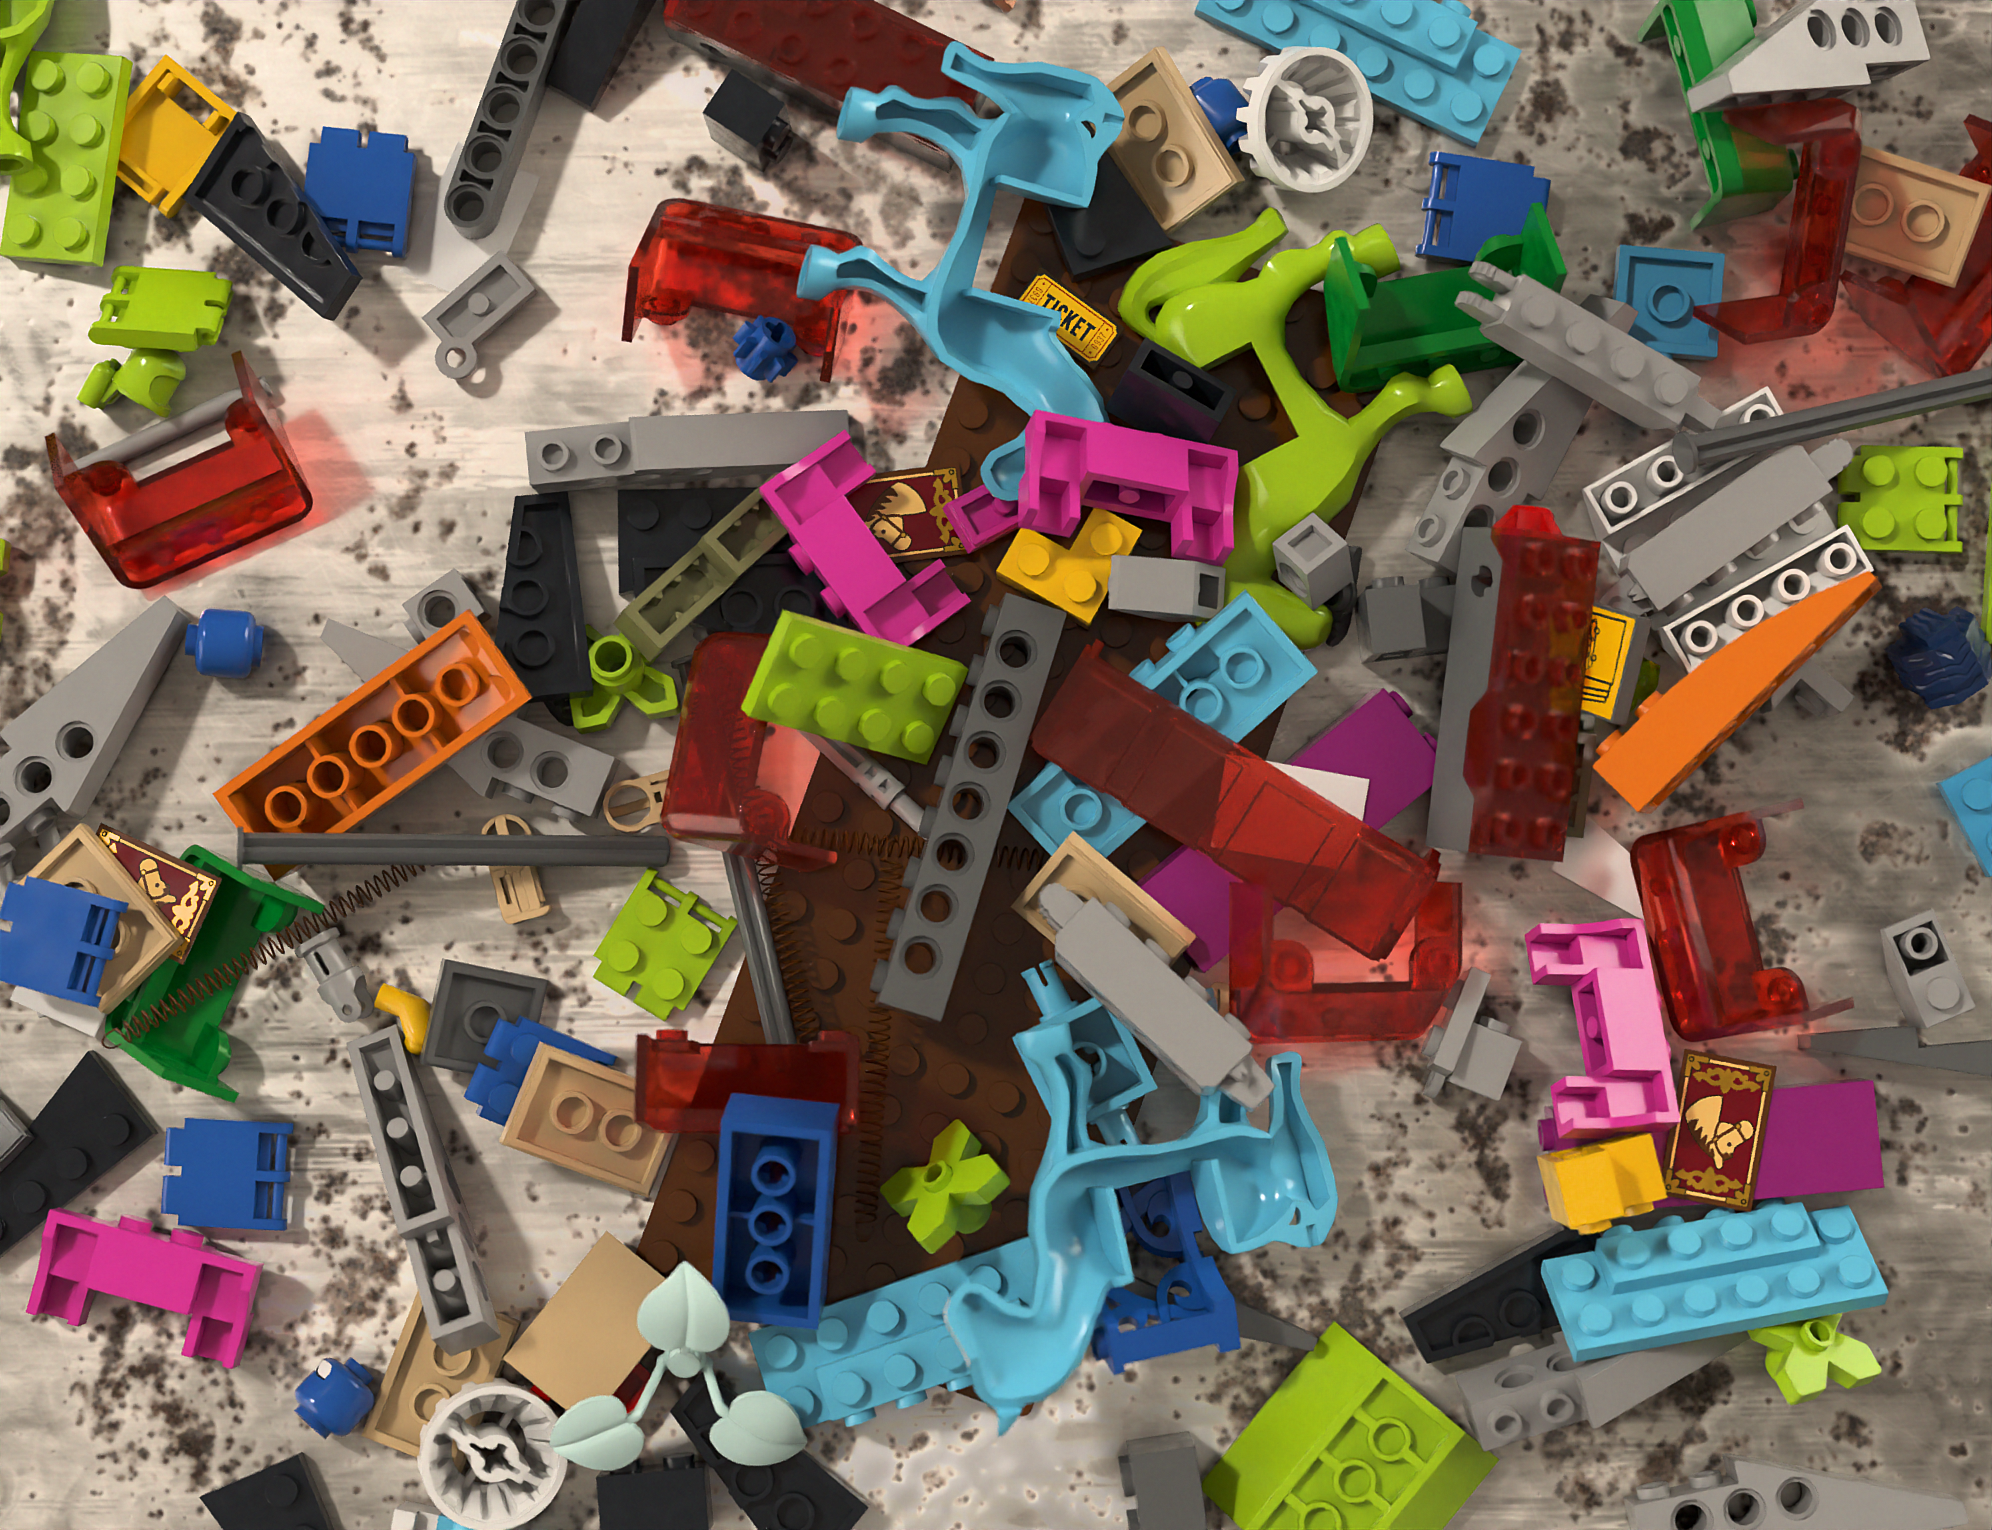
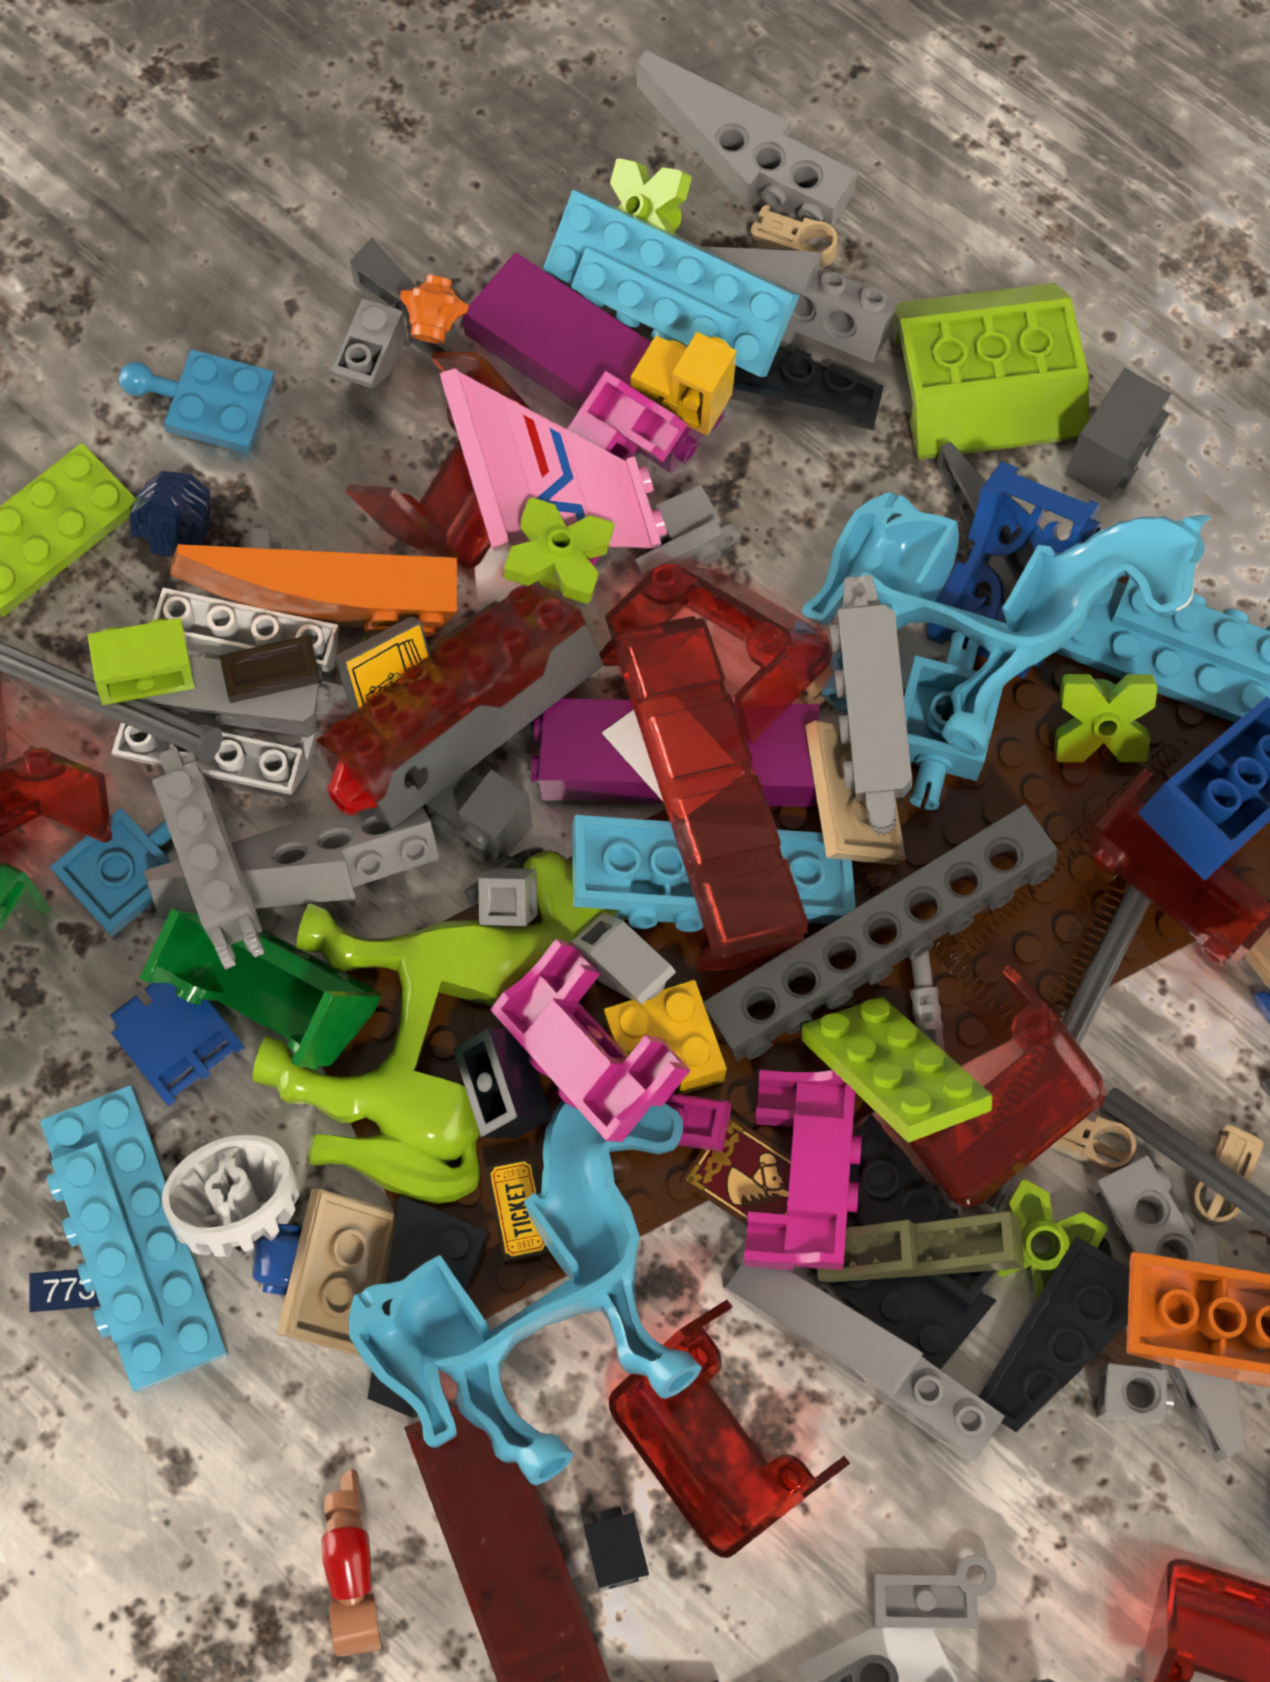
camera: 140 degrees left, 15 degrees down
lime plate [593,866,738,1022] -> none
blue gear [733,315,798,383] -> none
sticker [1662,1049,1777,1212] -> none
lime plate [1837,445,1963,554] -> none
none -> lime brick [87,618,195,705]
none -> dark brown tile [219,635,321,703]
none -> orange rock [400,275,469,344]
none -> bright pink piece [439,368,667,552]
none -> lime plant [503,498,615,604]
none -> tan piece [751,205,838,268]

